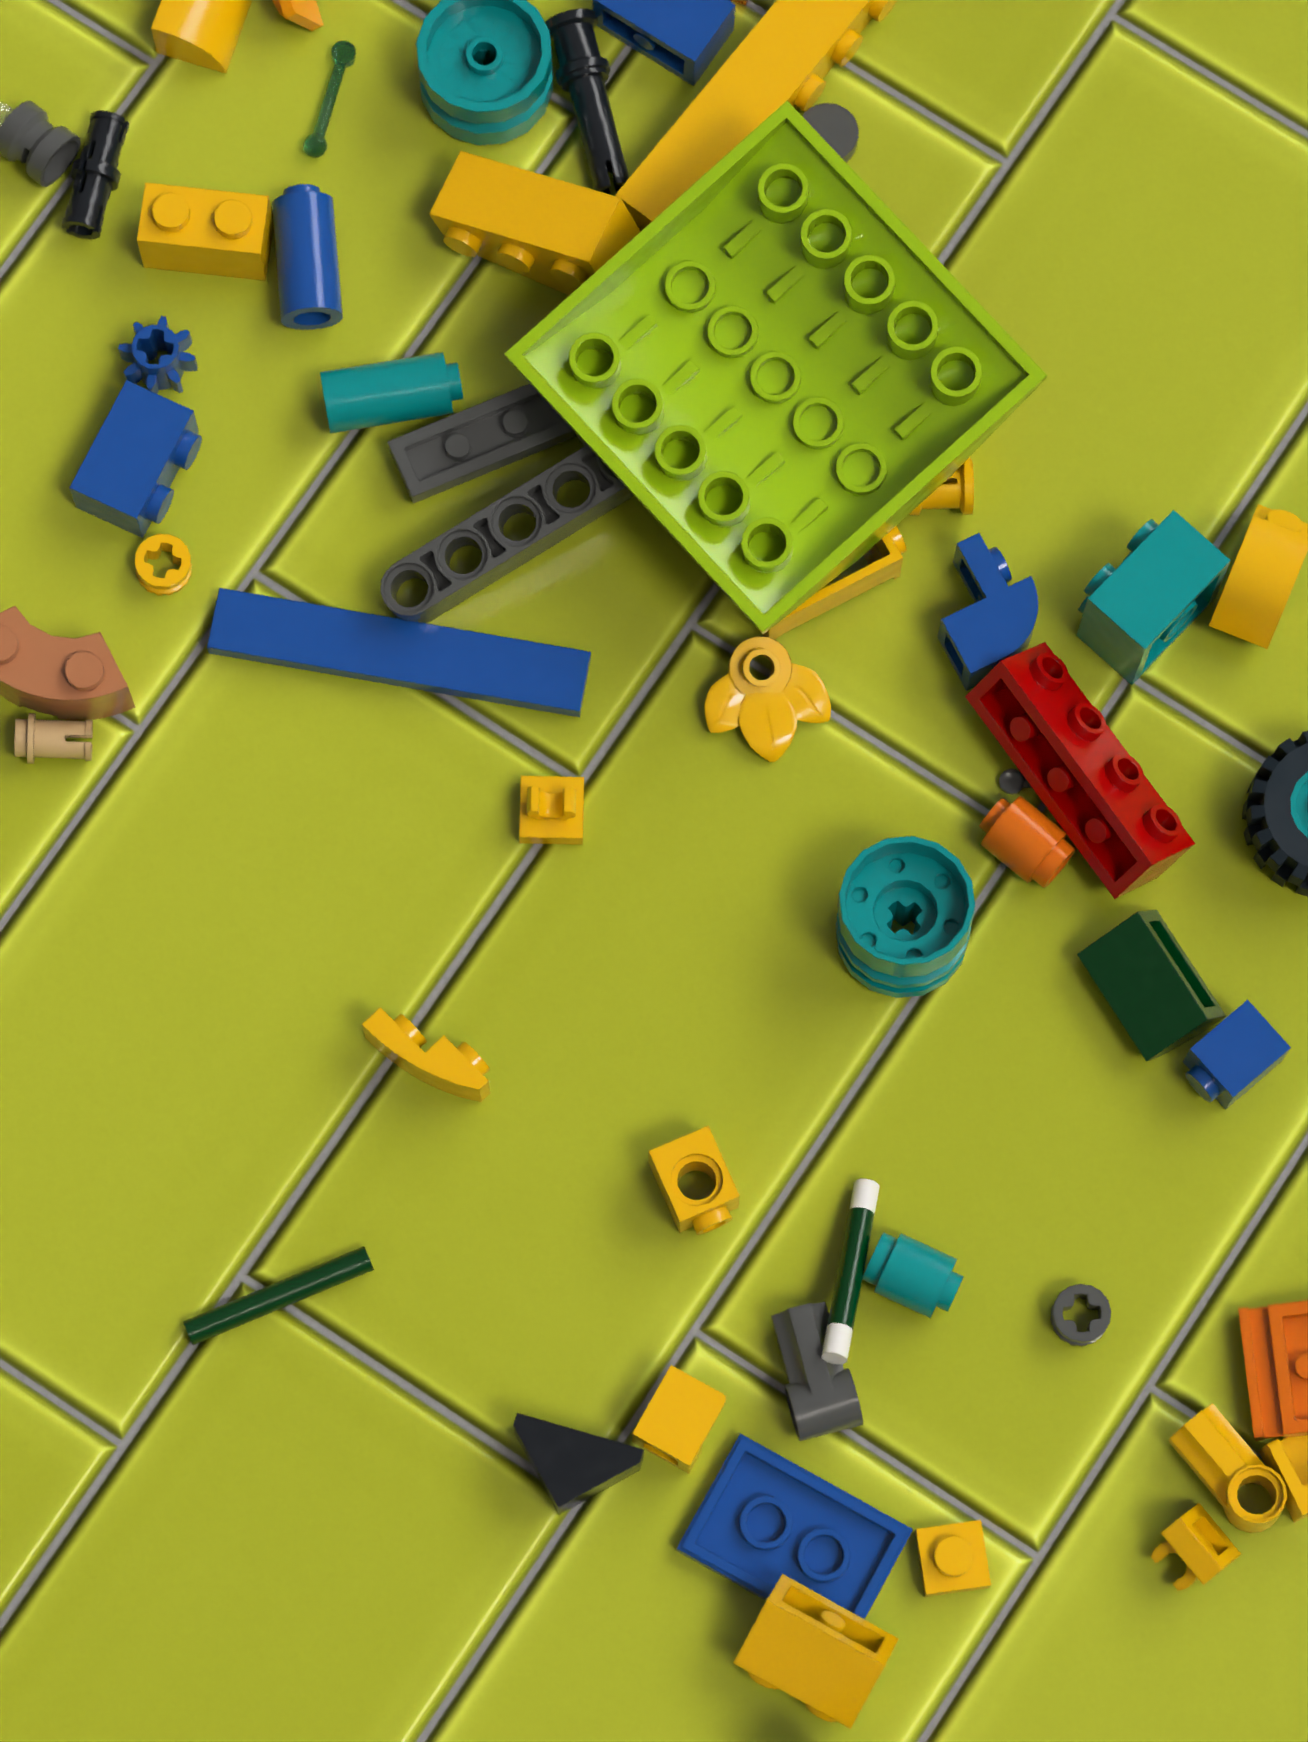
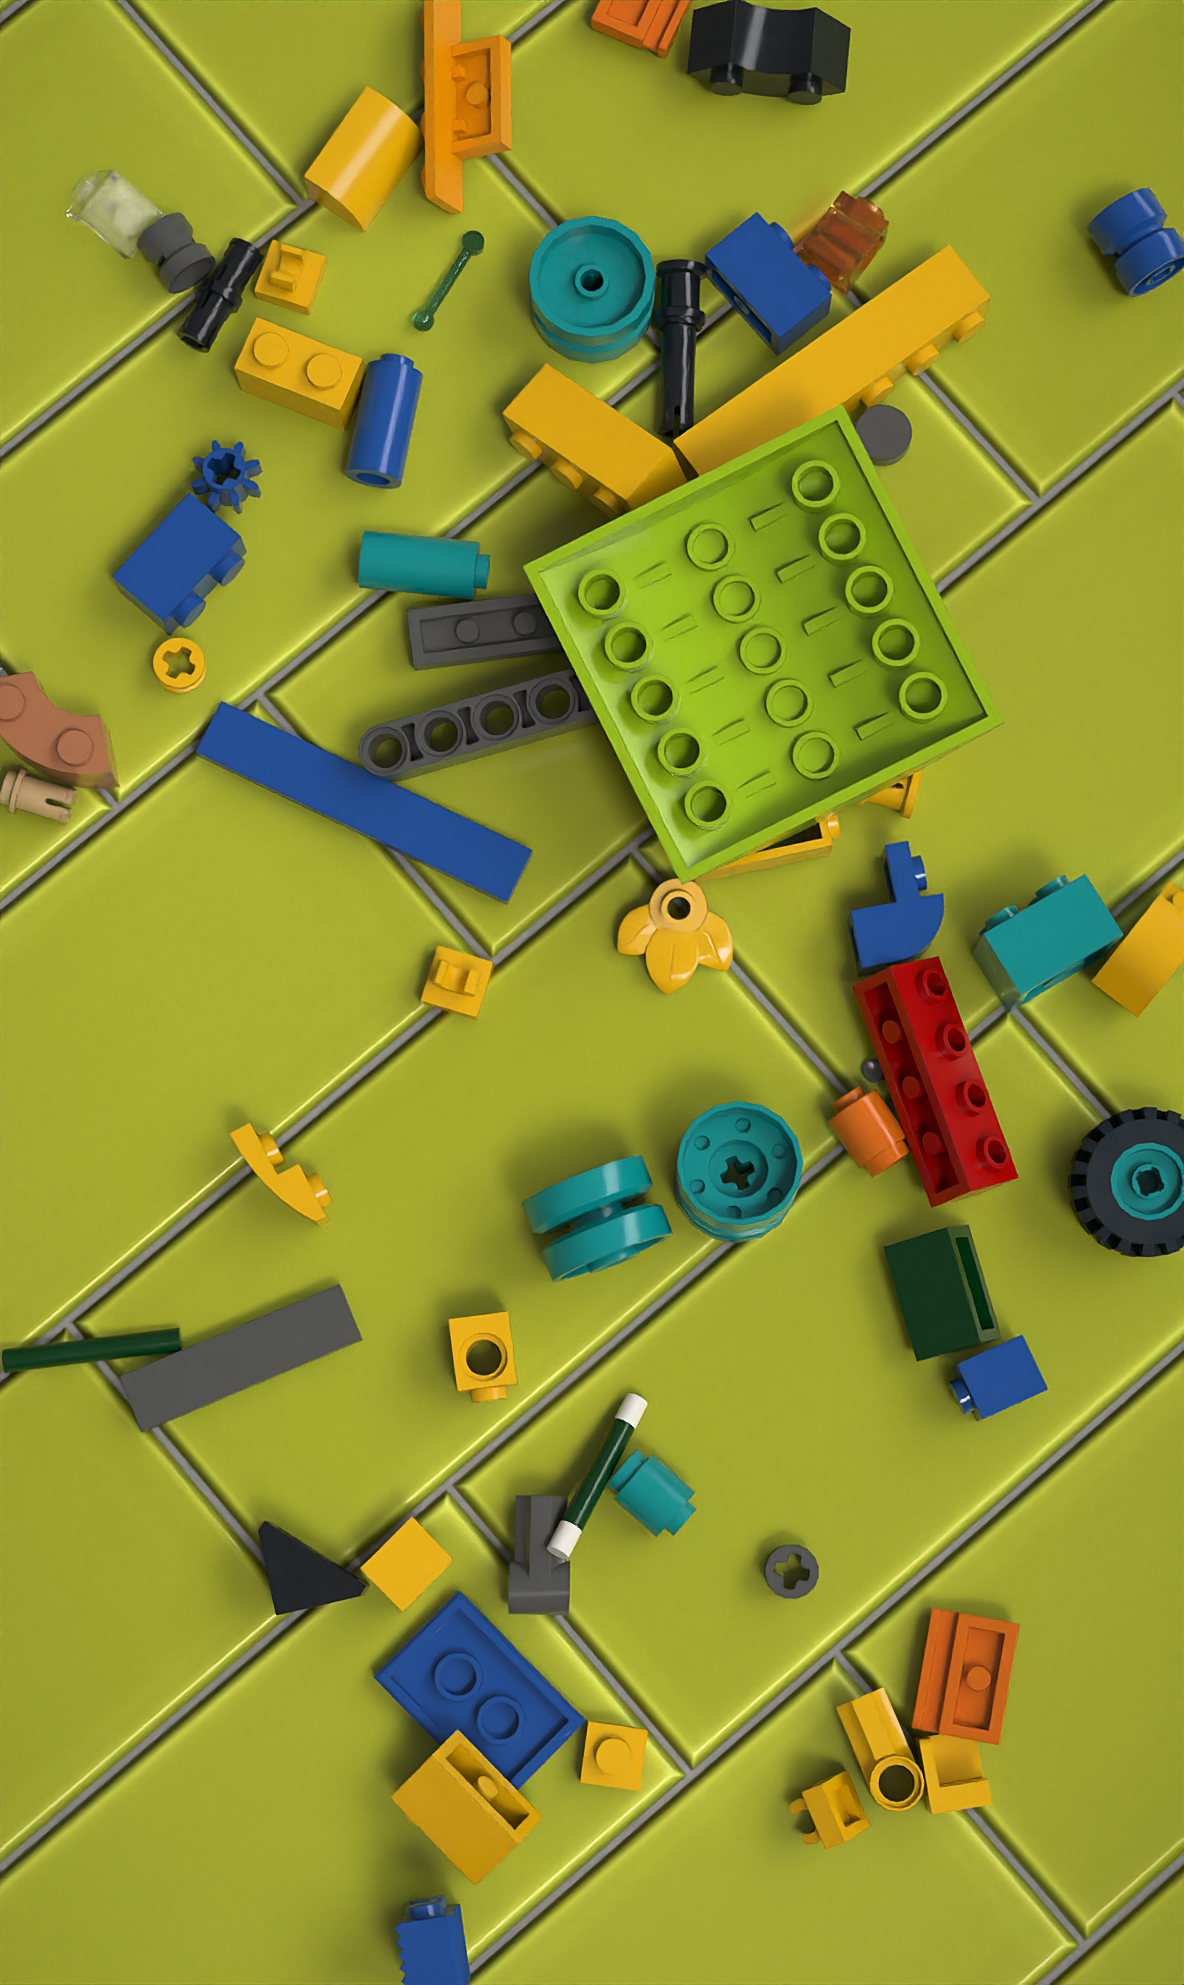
camera: 20 degrees right, 5 degrees up
none -> dark grey tile [119,1284,363,1432]
none -> yellow tile [254,239,328,315]
none -> teal wheel [522,1155,673,1283]

